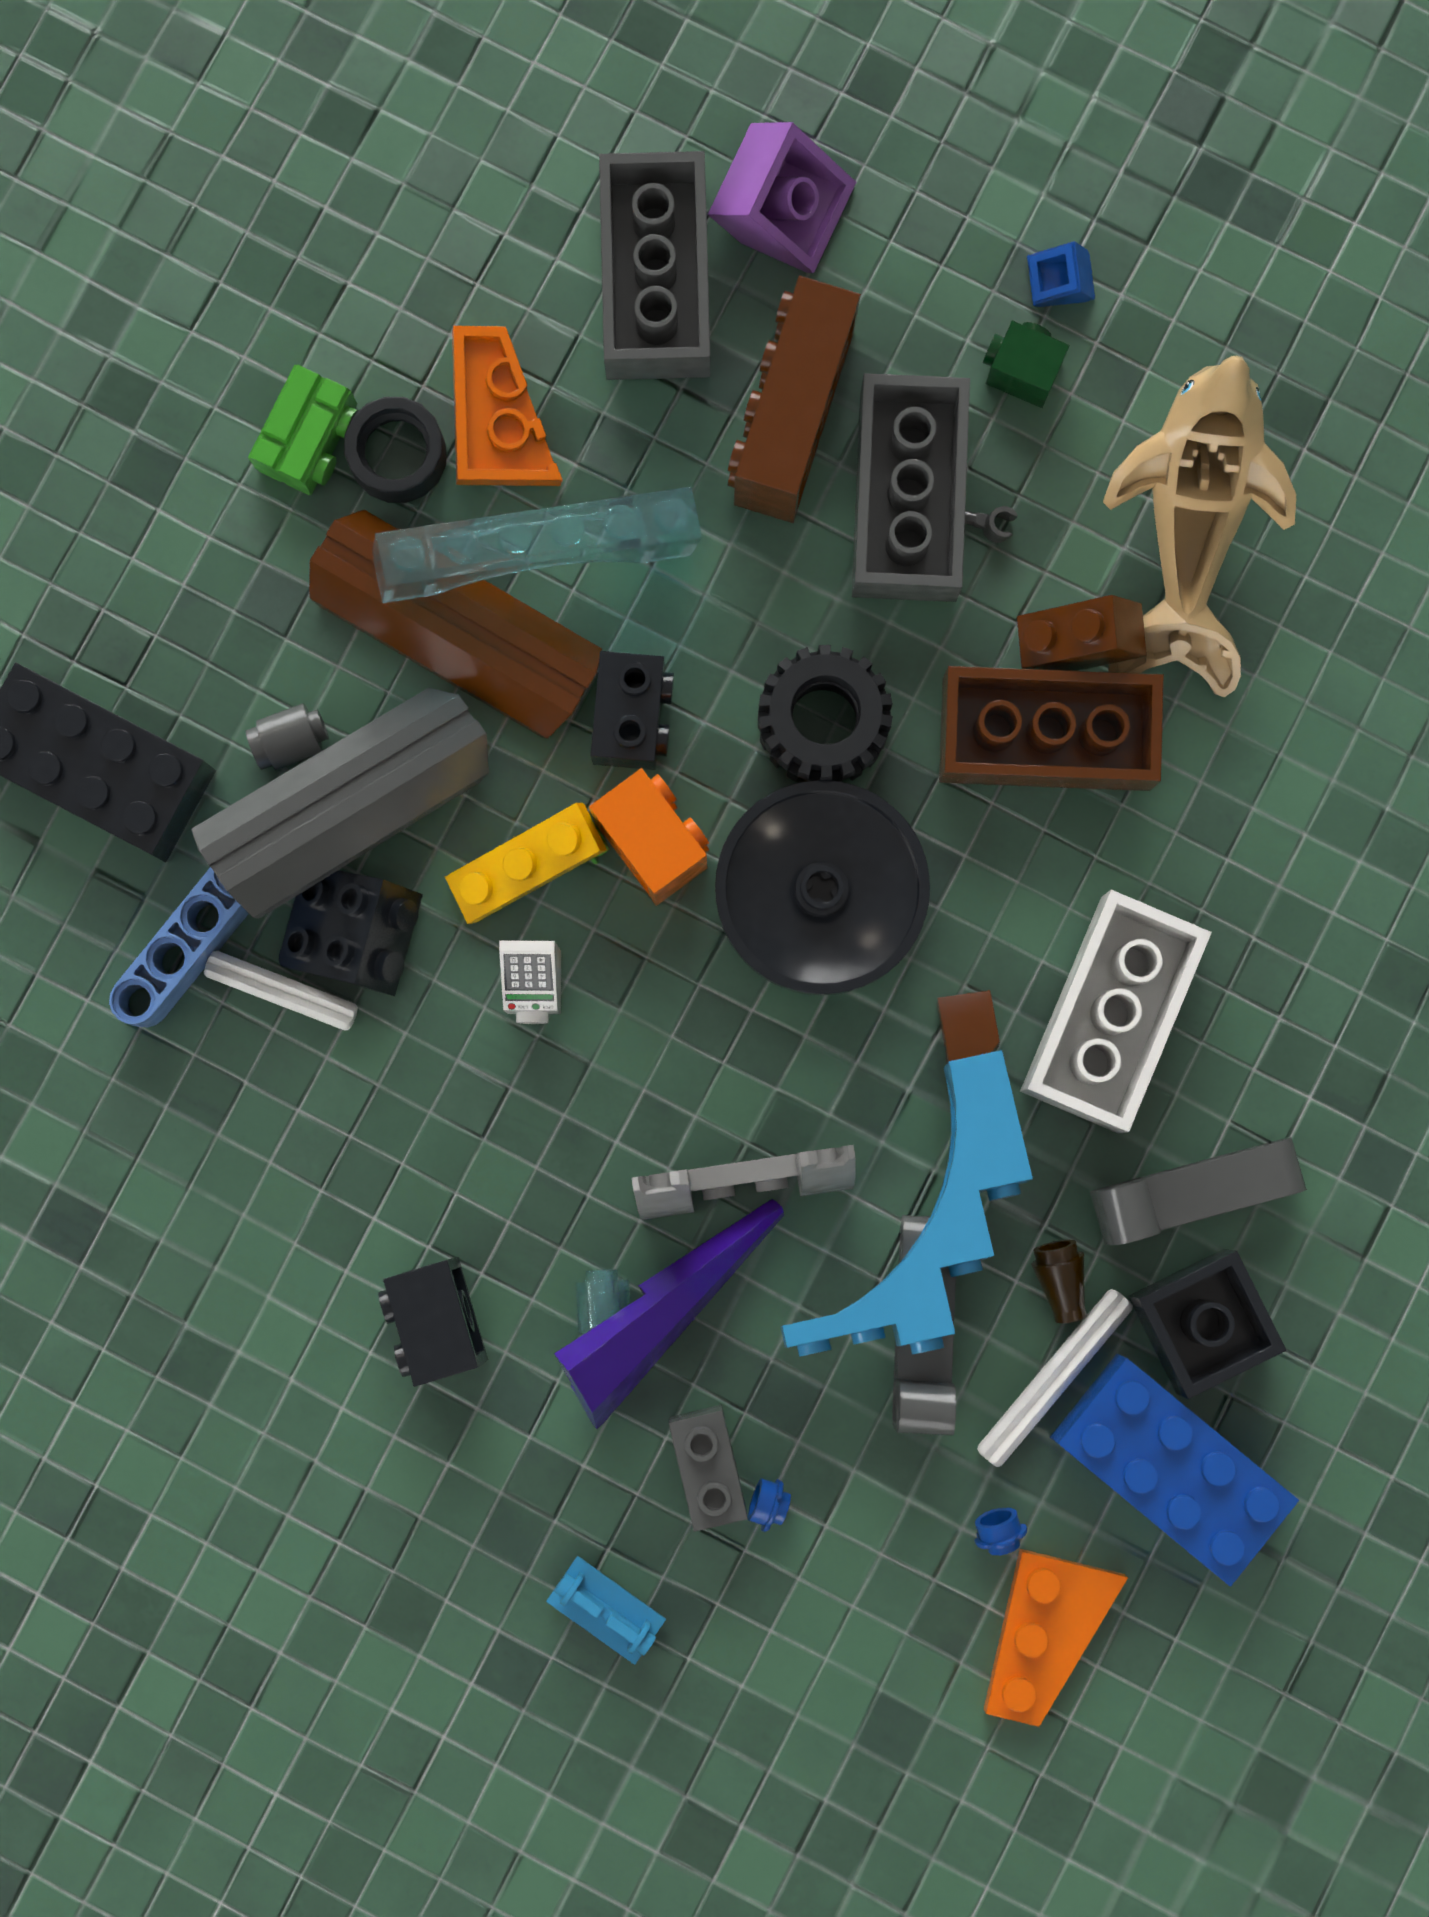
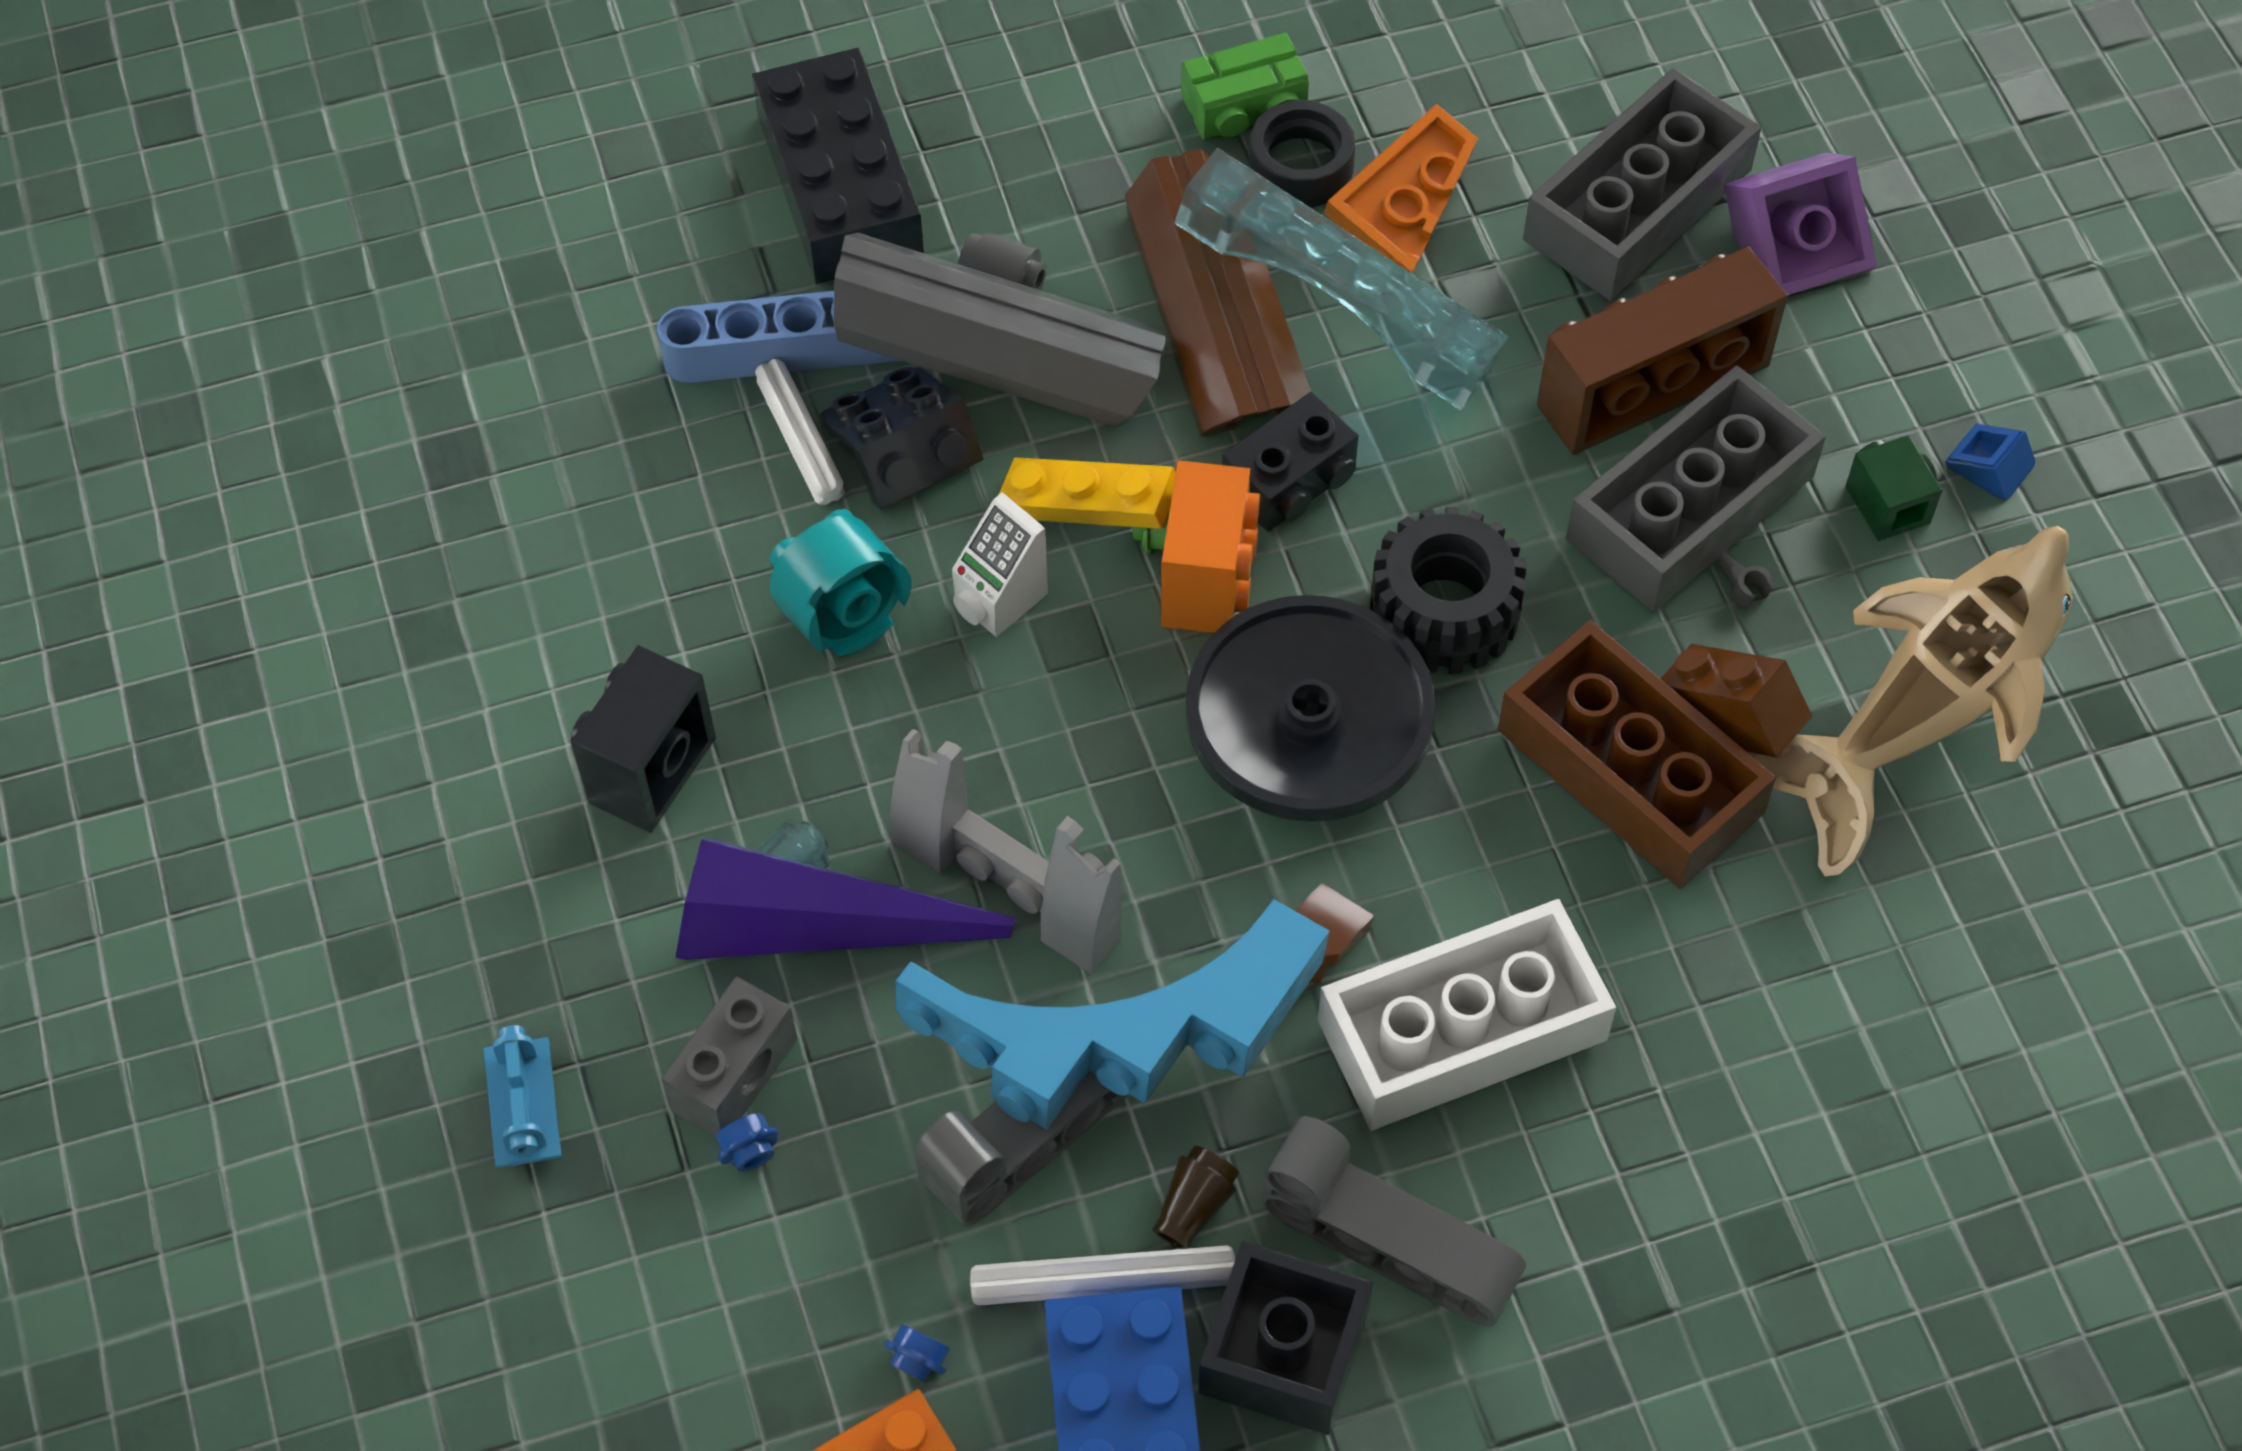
camera: 45 degrees right, 25 degrees down
none -> teal brick [769,509,912,656]

